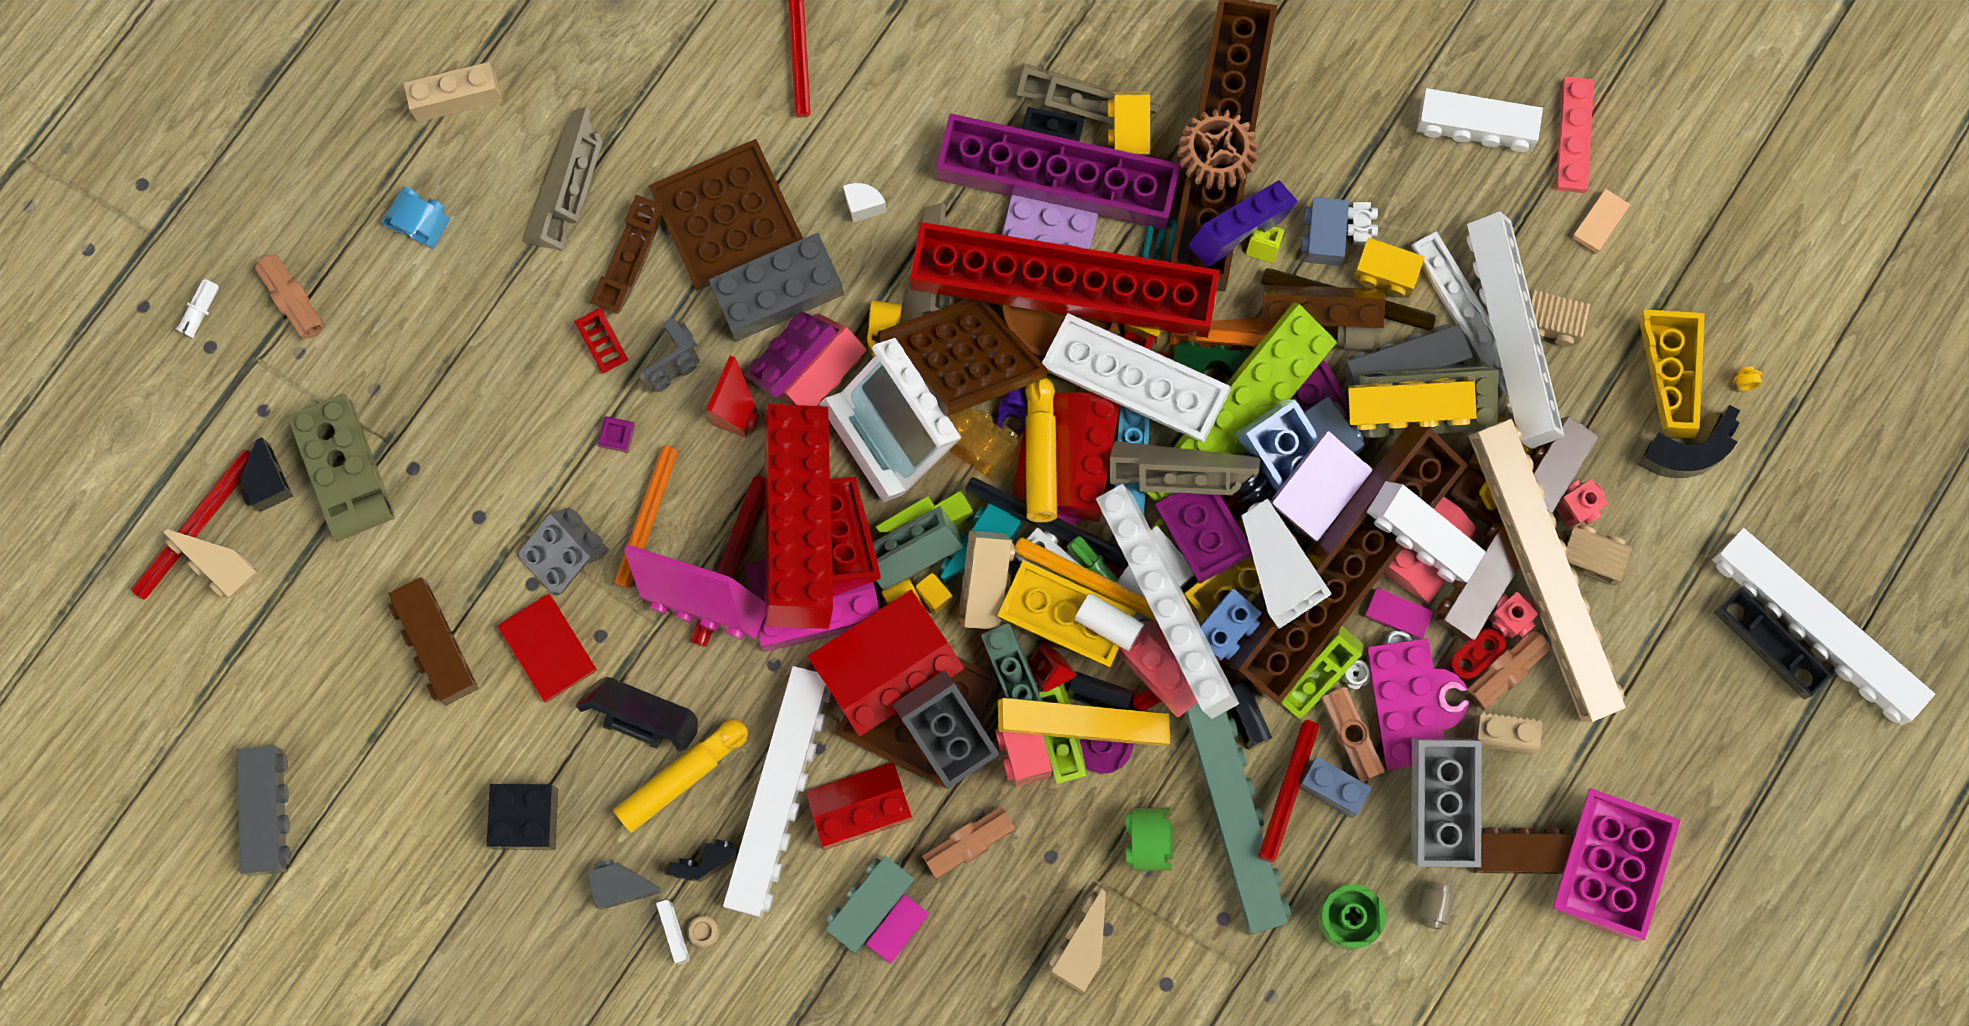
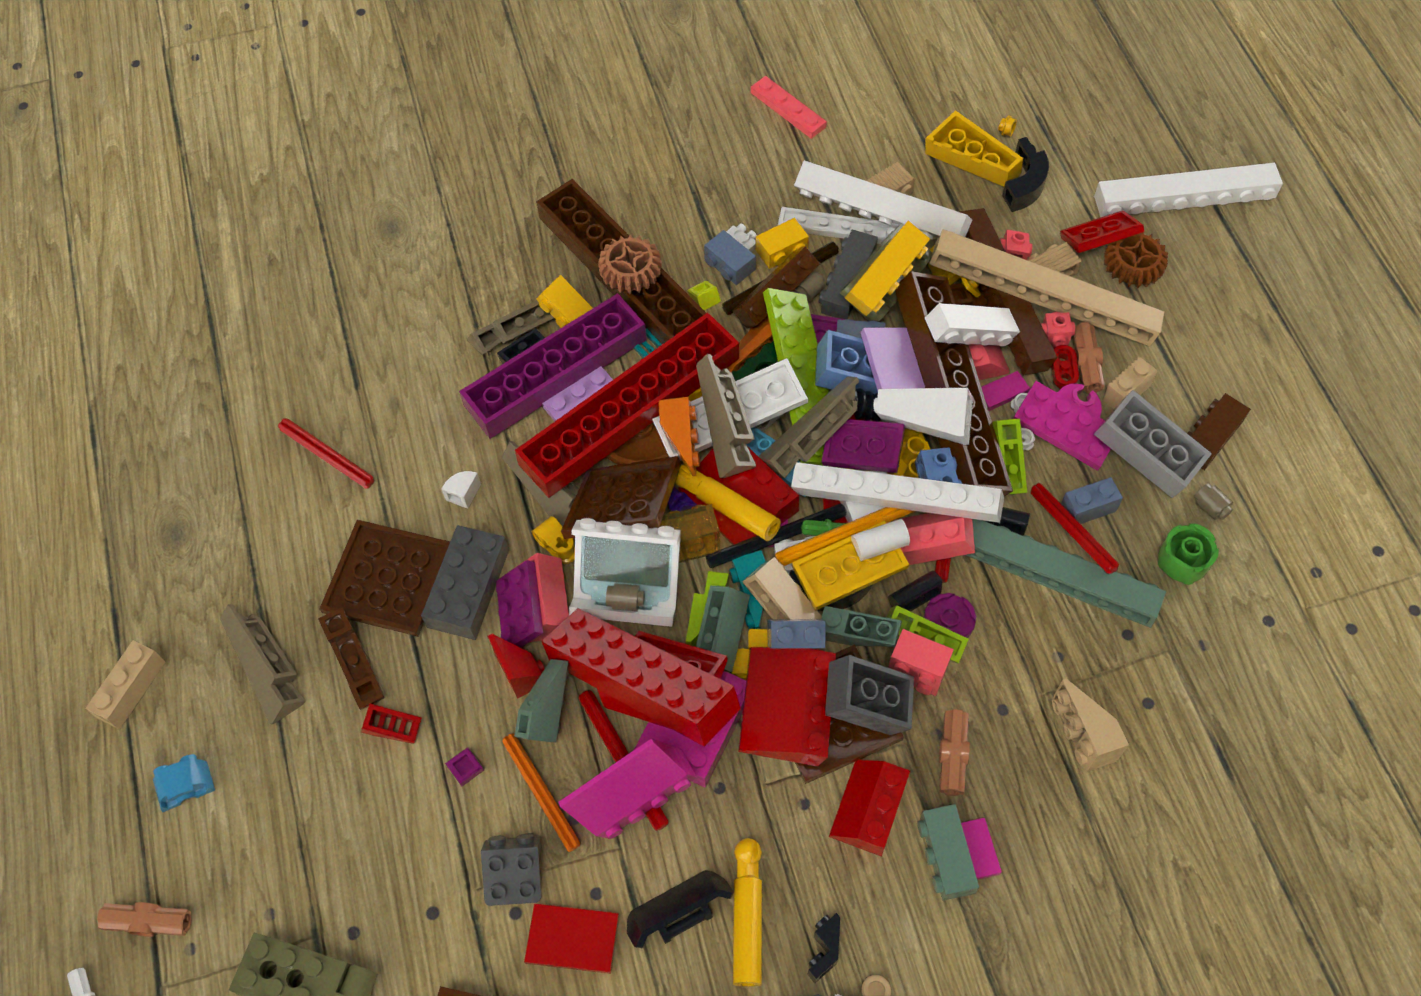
camera: 50 degrees left, 15 degrees down
dark grey bracket [639,317,700,393] -> none
white brick [723,666,832,918] -> none
yellow tile [998,698,1171,746] -> none
red slope [1028,642,1077,692] -> none
bright green brick [1126,807,1173,871] -> none
dark purple arch [1188,180,1298,267] -> none
nougat piece [1321,687,1385,782] -> none
white brick [1416,88,1543,152] -> none
dark pink slope [1552,788,1681,942] -> none
light nougat tile [1572,189,1631,254] -> none
black piece [1714,587,1832,700] -> none
none -> sand green slope [514,659,568,743]
none -> dark tan brick [606,583,645,611]
none -> orange slope [659,397,700,476]
none -> dark tan wedge [696,354,756,478]
none -> sand blue brick [768,619,825,648]
none -> red tile [1060,210,1144,253]
none -> dark orange gear [1104,232,1168,289]

